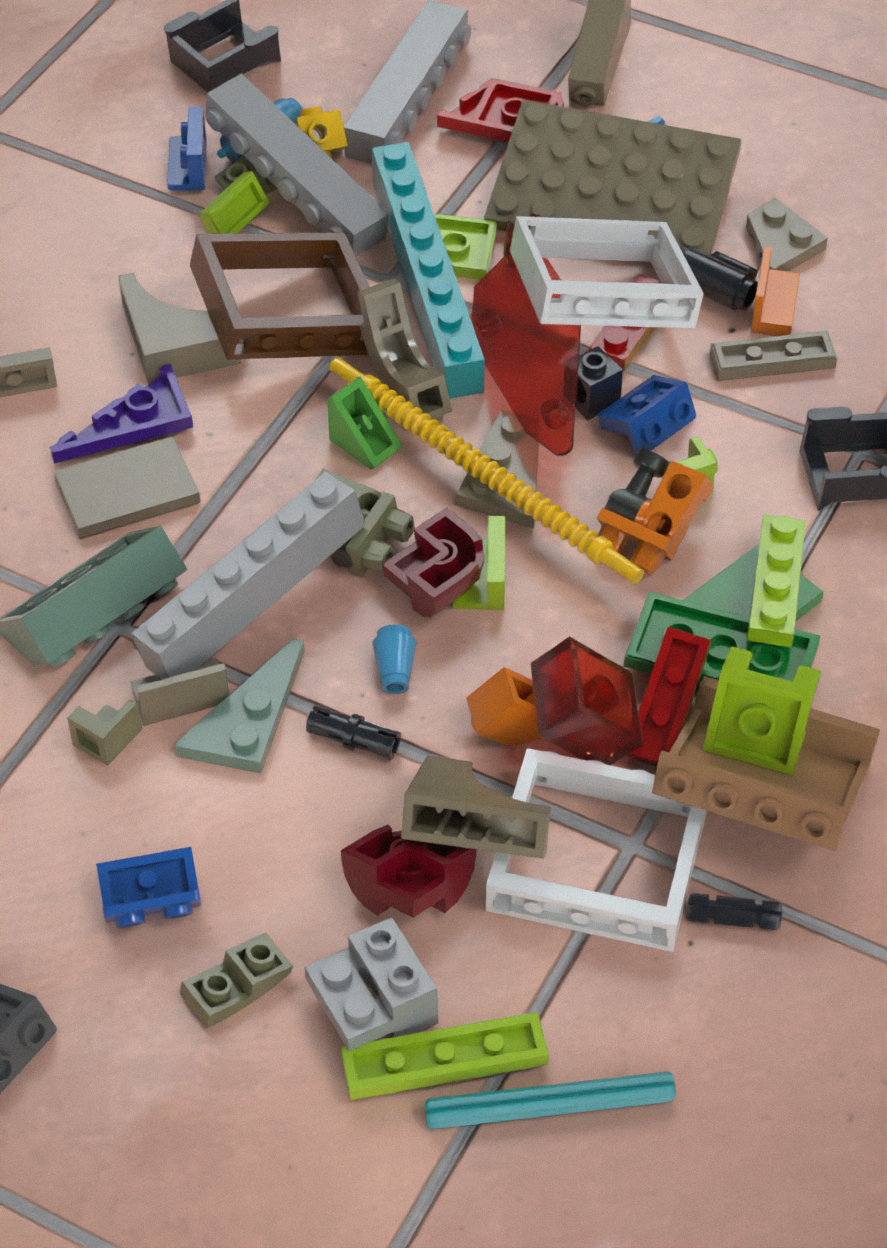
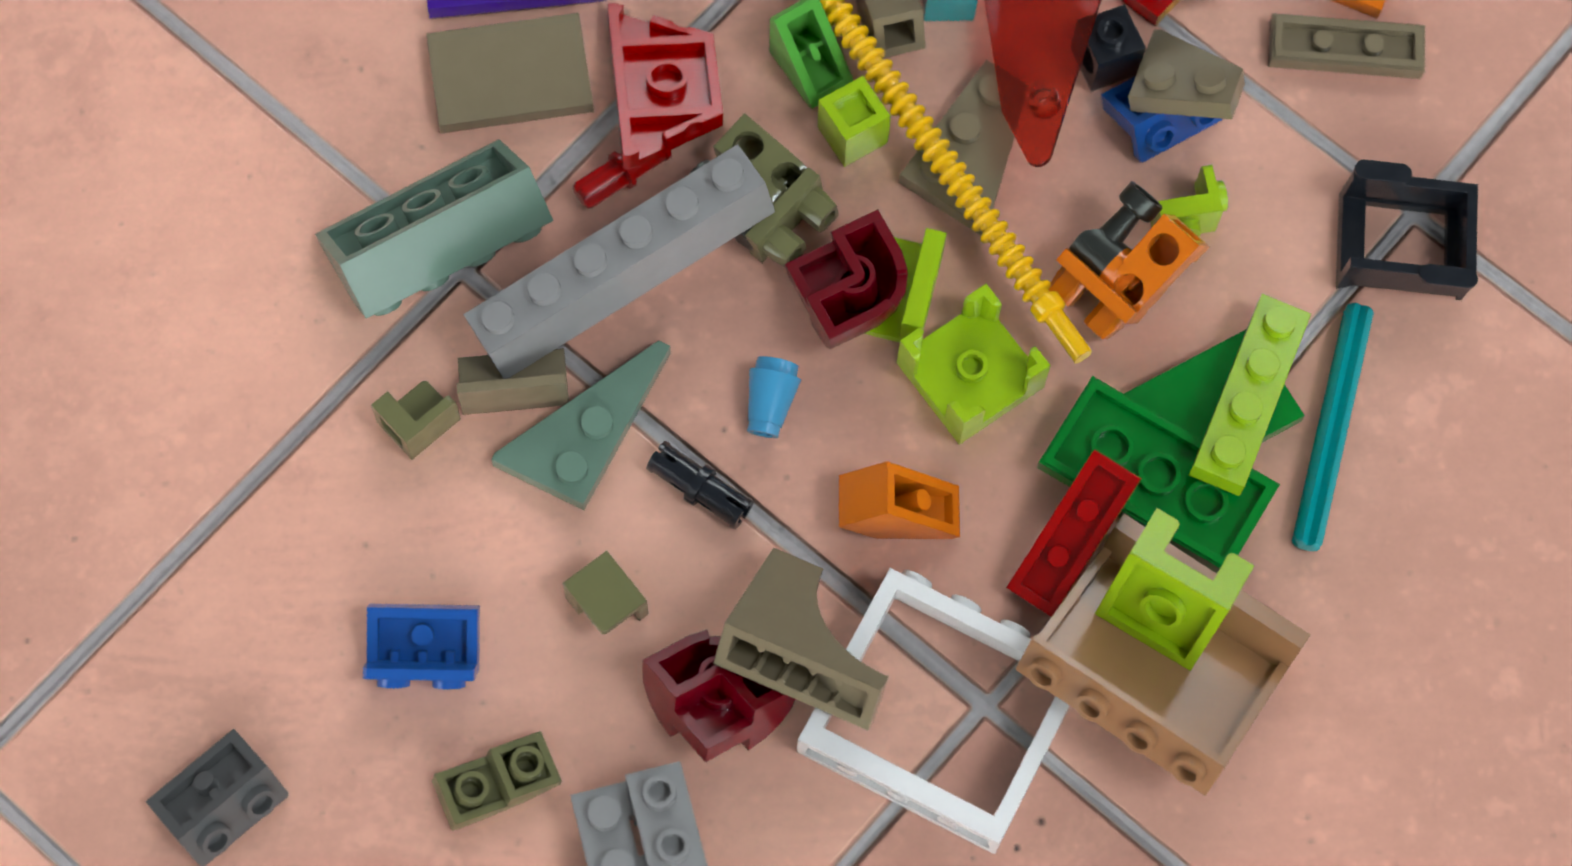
camera: 10 degrees right, 20 degrees up
clear red brick [530,636,643,766] -> none
black axle [687,893,782,930] -> none
none -> olive panel [563,551,648,634]
none -> red axle [573,150,672,209]
none -> wing [607,3,724,169]
none -> lime panel [817,76,891,167]
none -> lime panel [897,283,1051,445]
none -> dark tan wing [1128,29,1245,119]
none -> teal axle [1292,303,1374,552]

